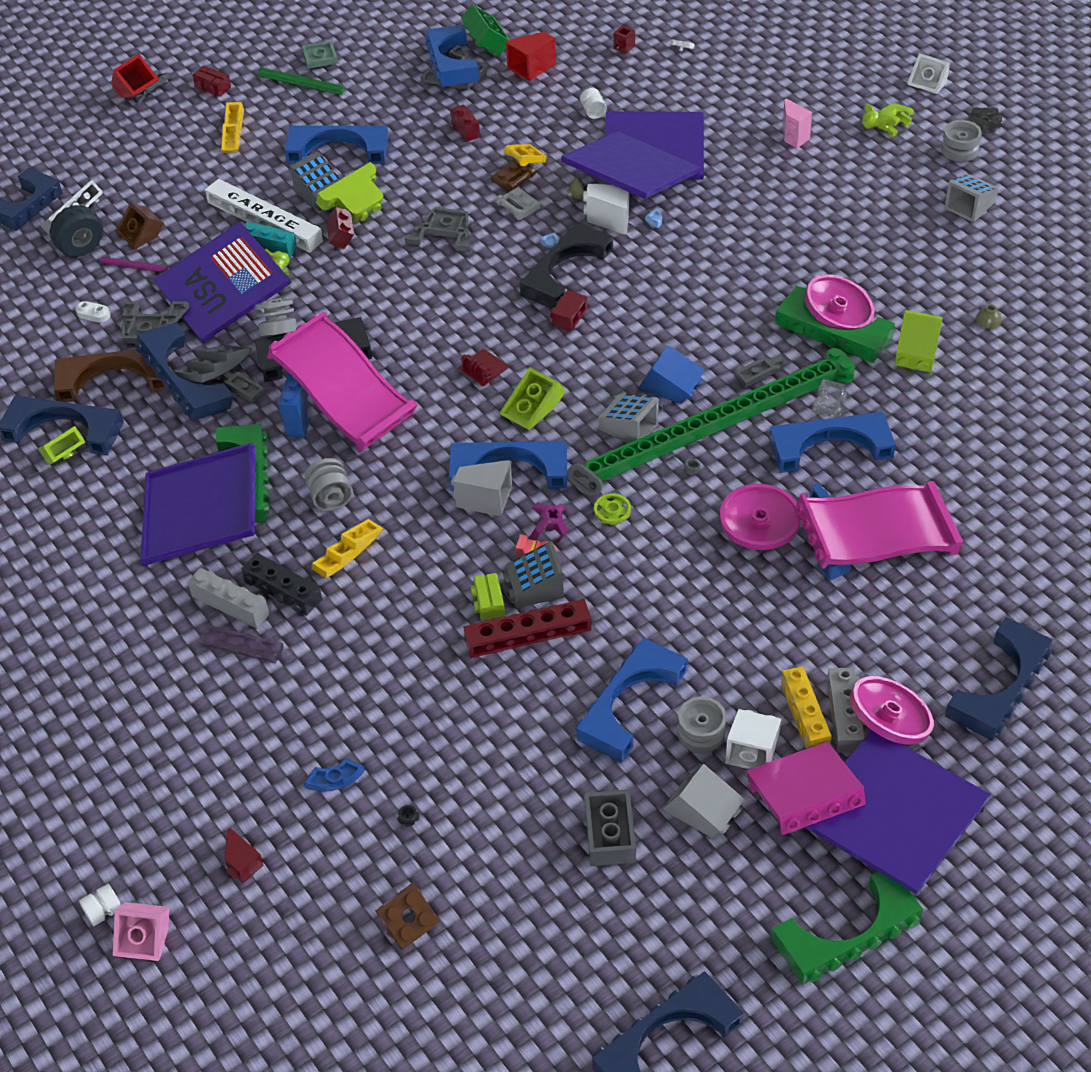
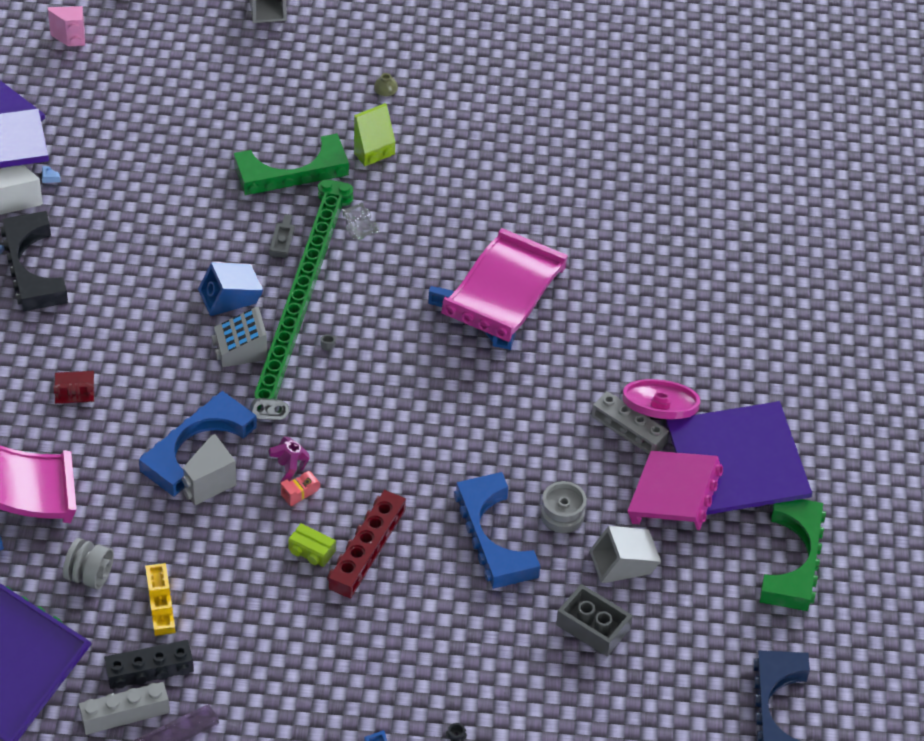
camera: 55 degrees left, 0 degrees up
lime slope [499,367,566,430] -> none
dark grey slope [503,541,564,608] -> none
dark red brick [550,290,587,332] -> none
lime wheel [594,493,631,526] -> none
dark pink dish [720,484,801,550] -> none
white slope [725,709,782,769] -> none
blue arch [769,412,896,473] -> none
yellow brick [781,666,831,749] -> none
dark pink dish [804,275,875,330] -> none
dark blue arch [945,617,1053,740] -> none

